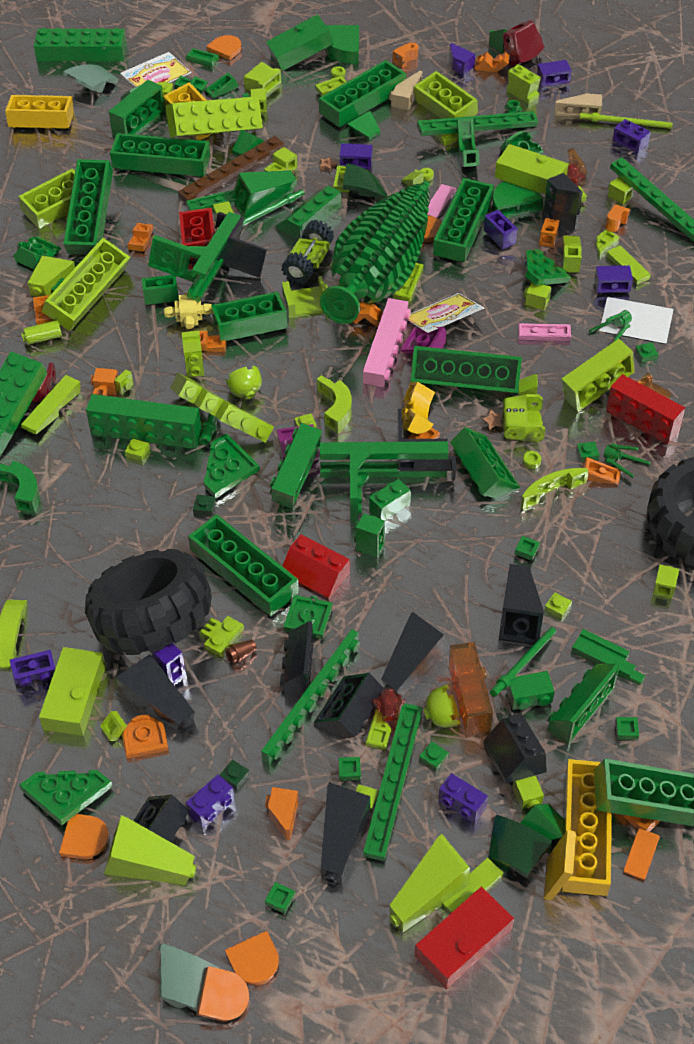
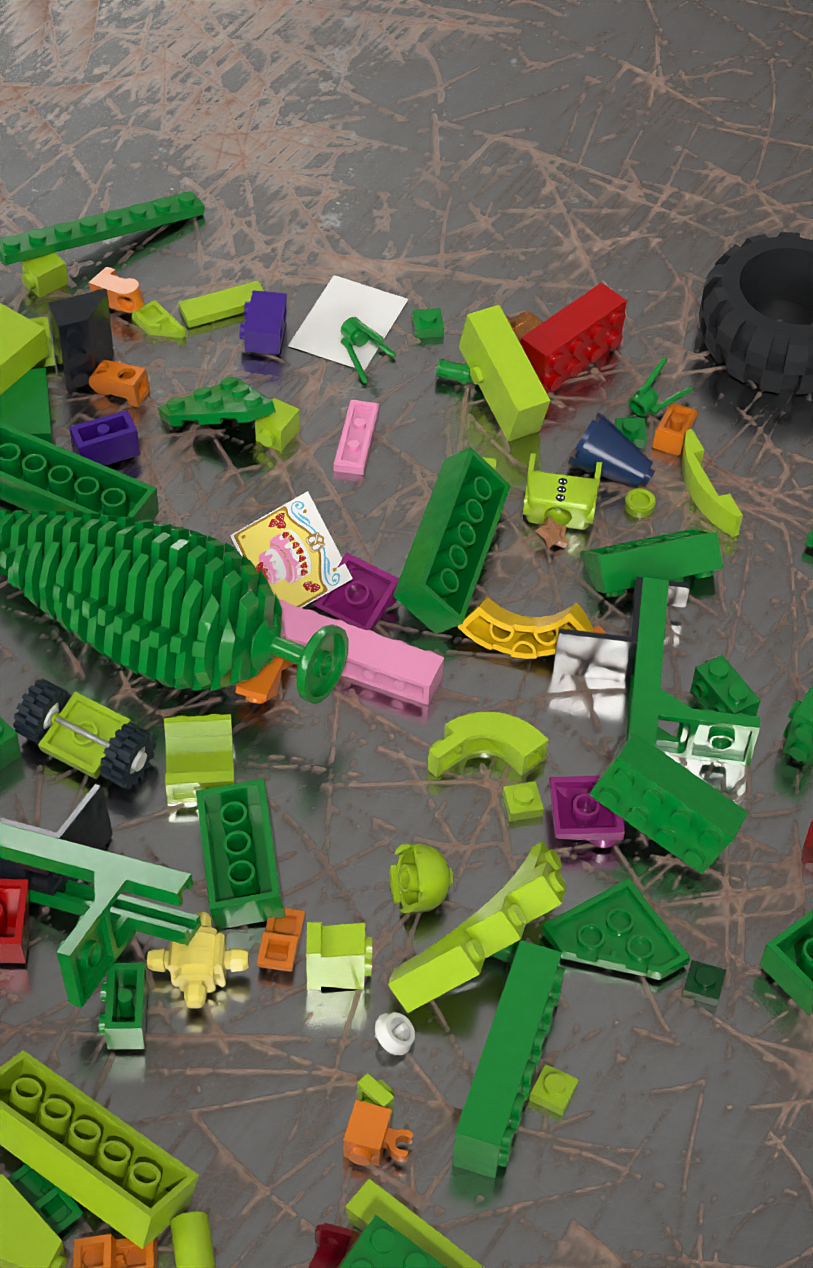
camera: 85 degrees left, 0 degrees up
lime slope [563,235,582,273] -> none
none -> white hat [375,1013,415,1055]
none -> dark blue cone [568,413,655,488]

